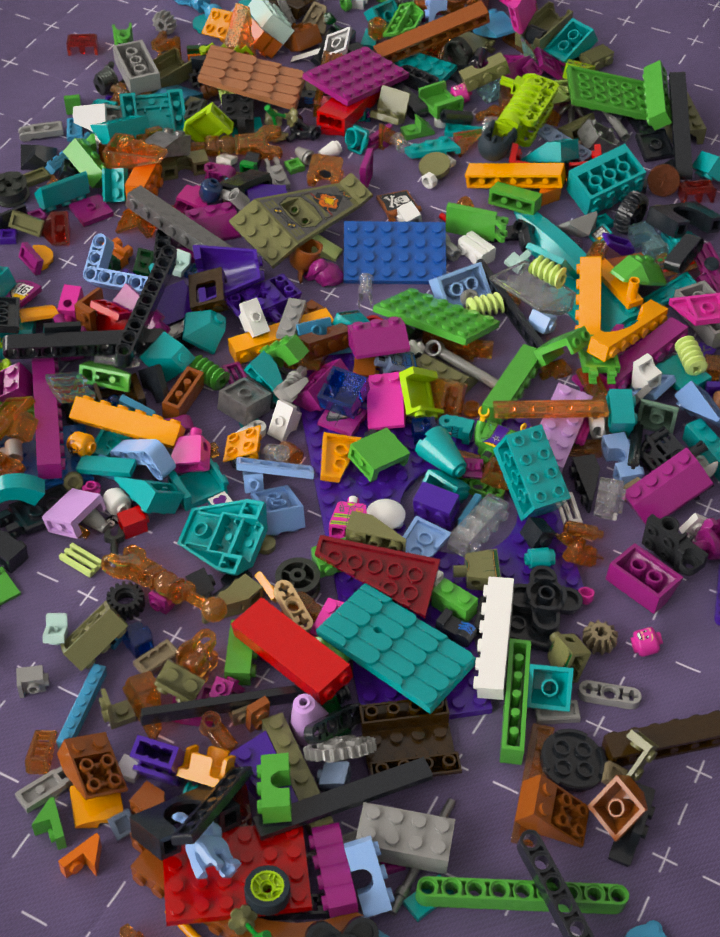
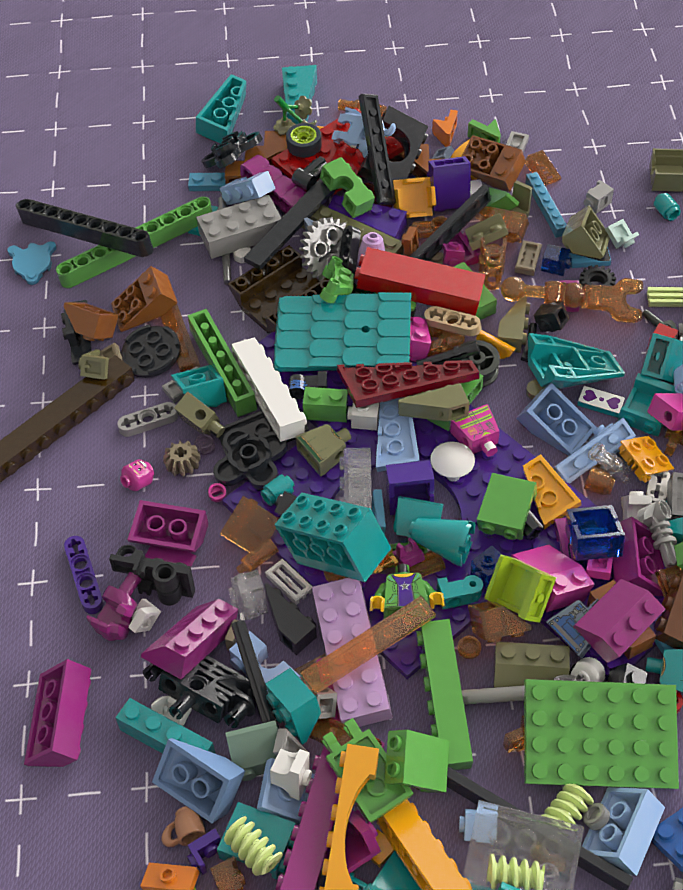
camera: 150 degrees right, 5 degrees up
none -> black piece [292,157,327,191]
none -> bright green plate [320,256,354,303]
none -> black pin [416,341,480,365]
none -> bright green slope [485,187,520,216]

